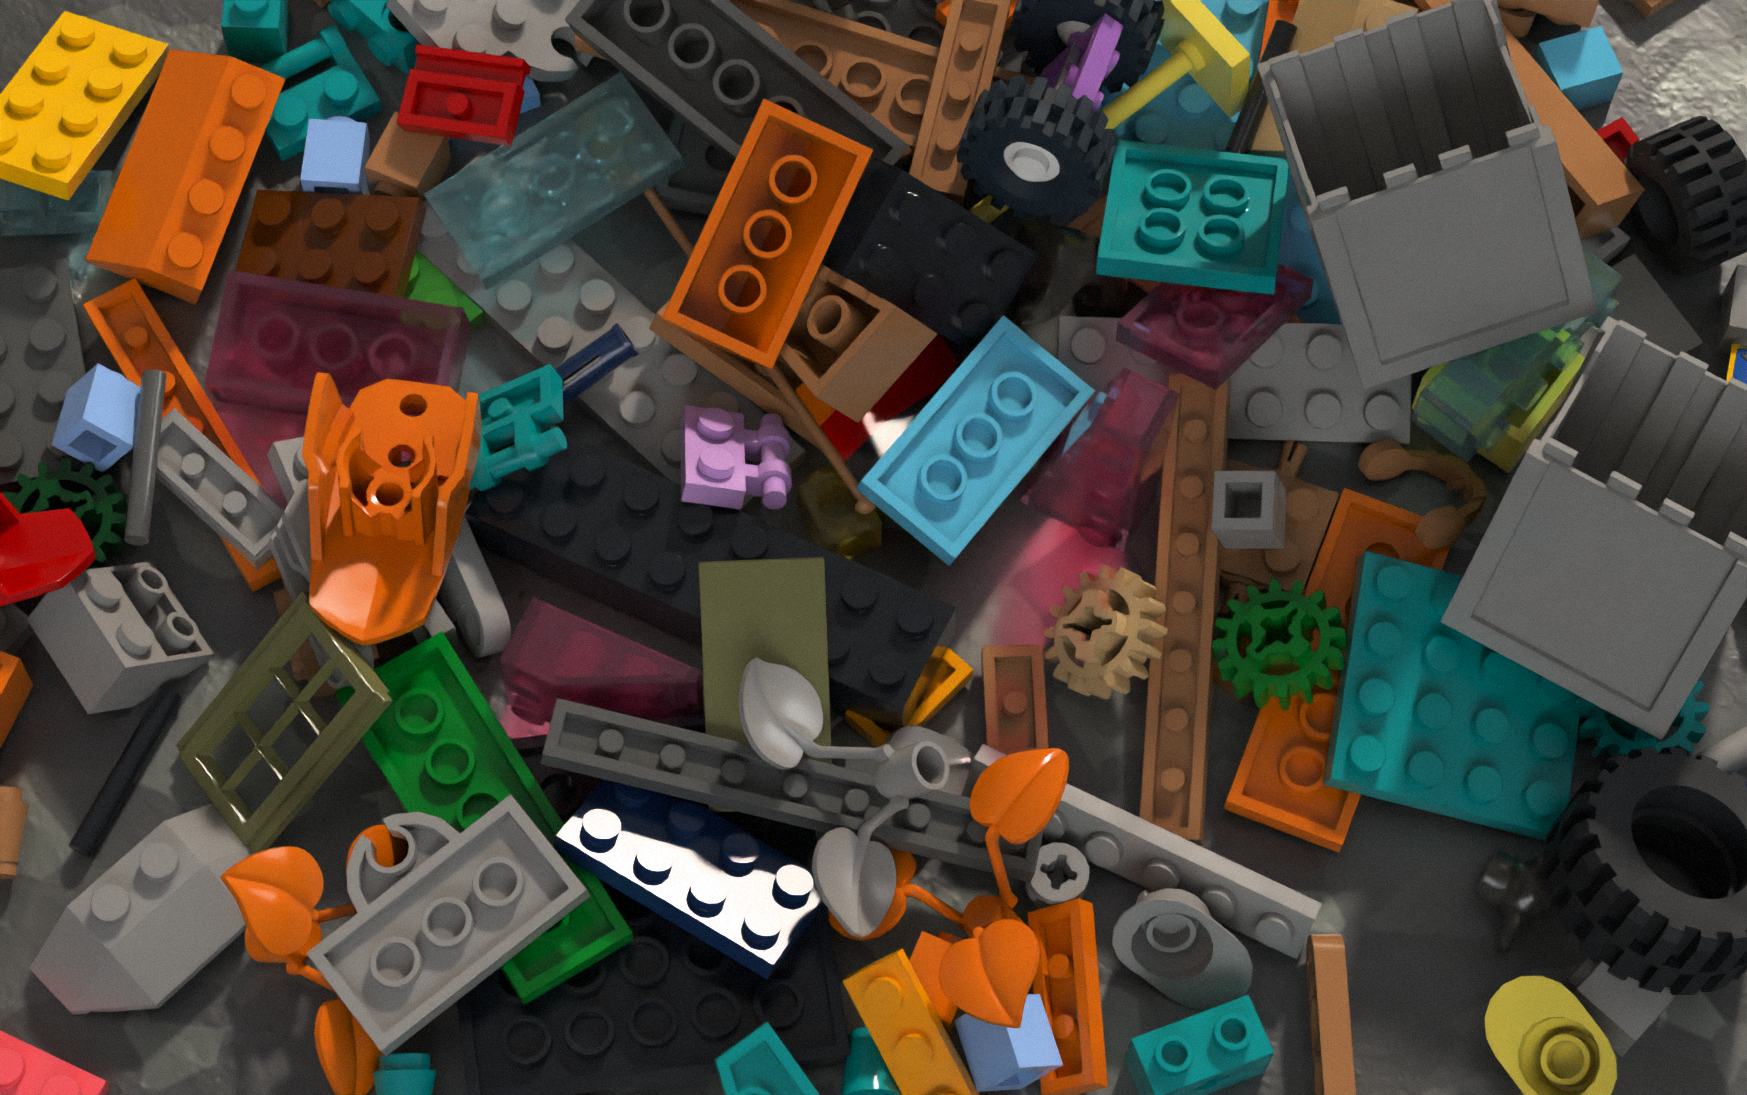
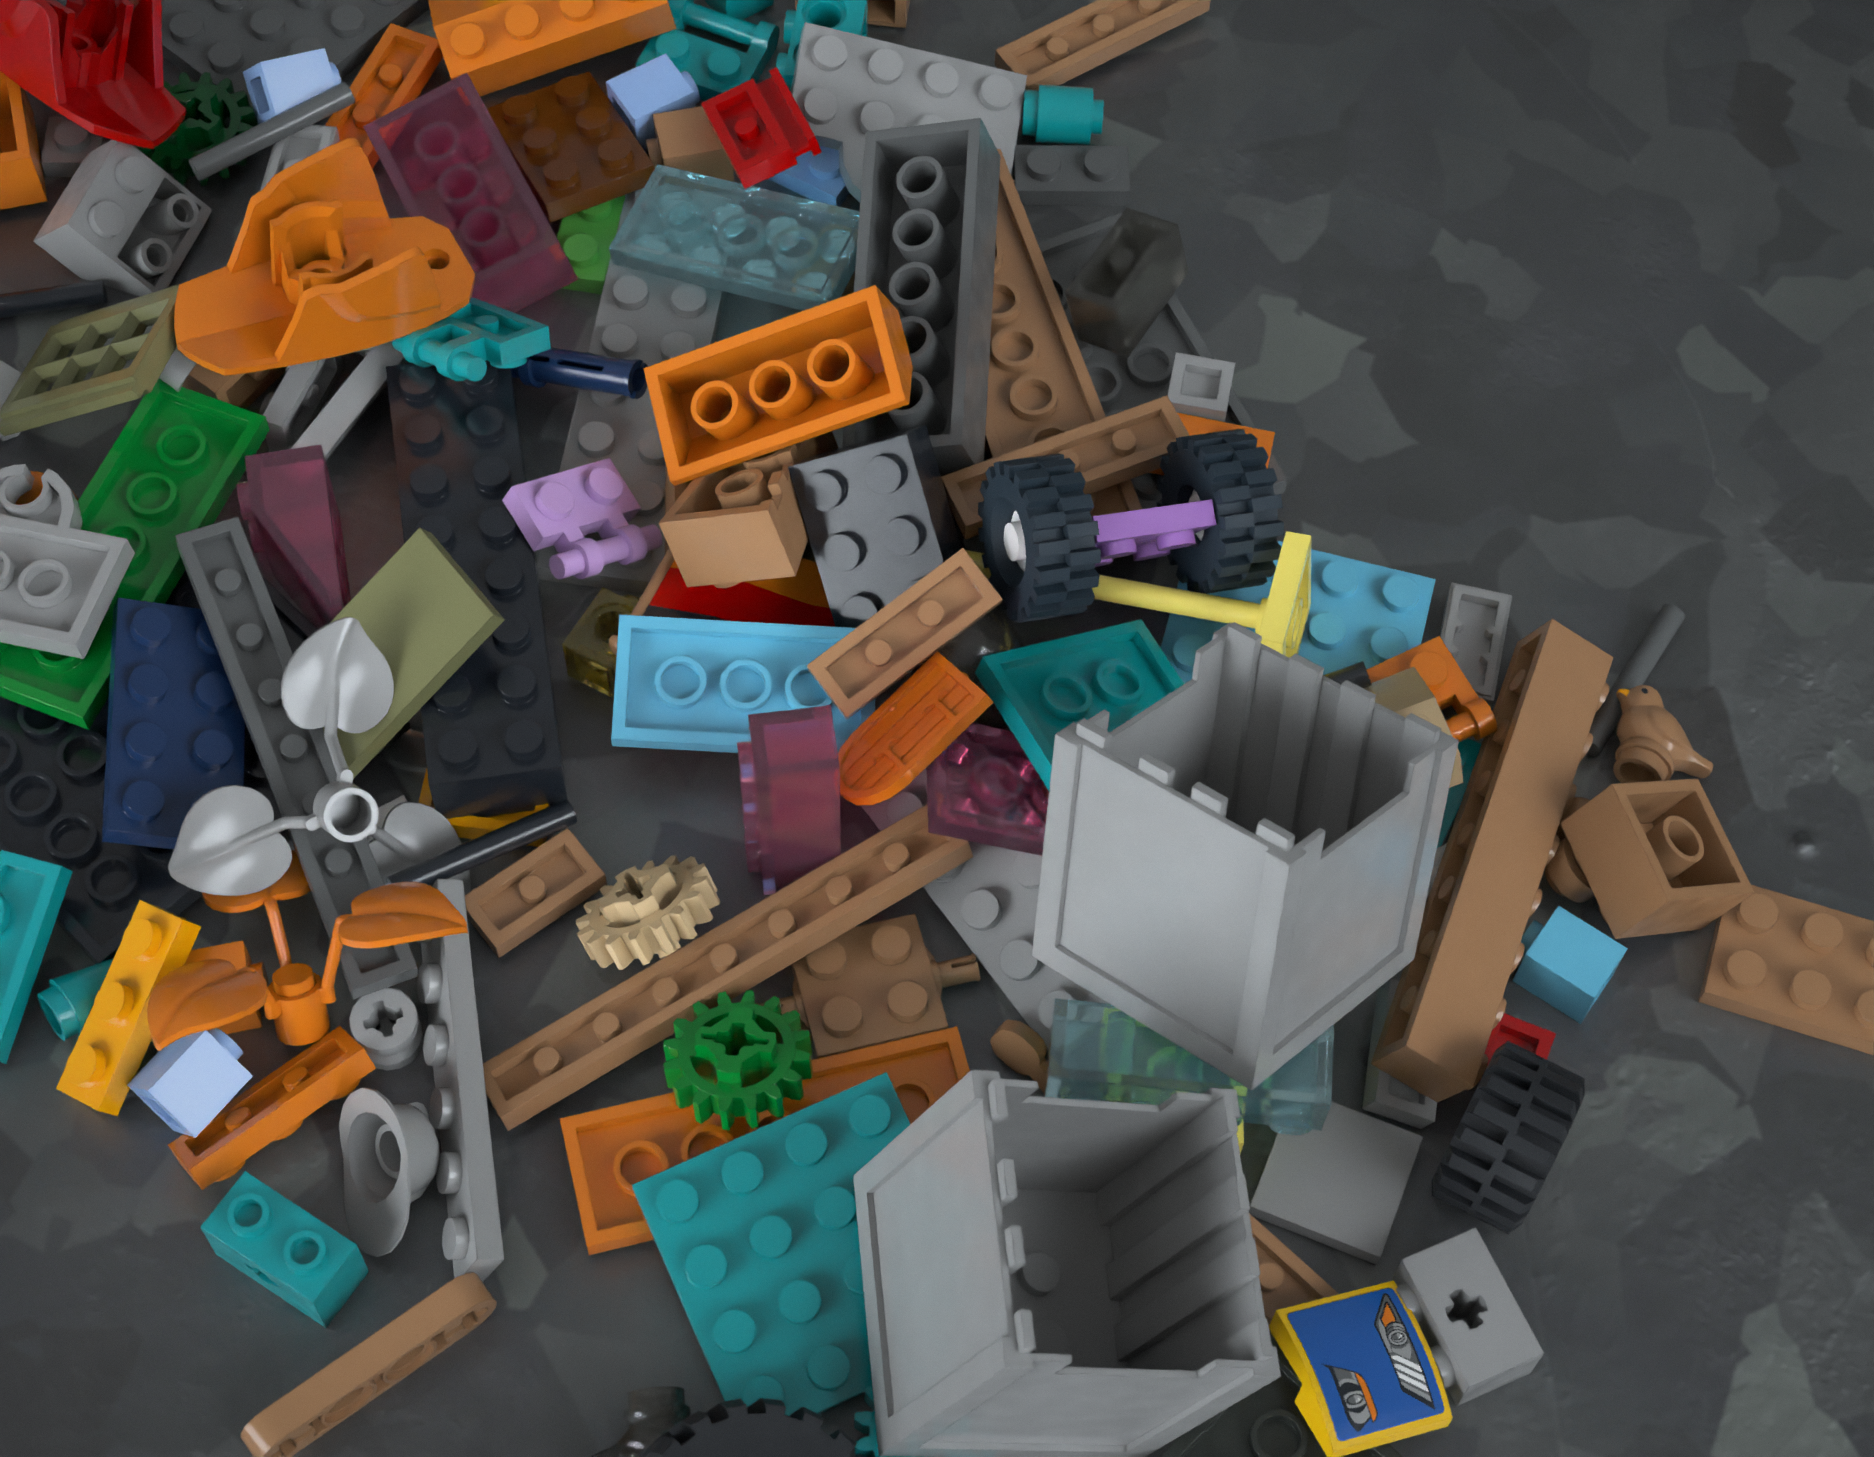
camera: 55 degrees right, 5 degrees down
light grey brick [1211,470,1287,549] -> none
none -> black bar [386,799,577,886]
none -> medium nougat plate [807,548,1003,720]
none -> orange window [832,651,994,805]

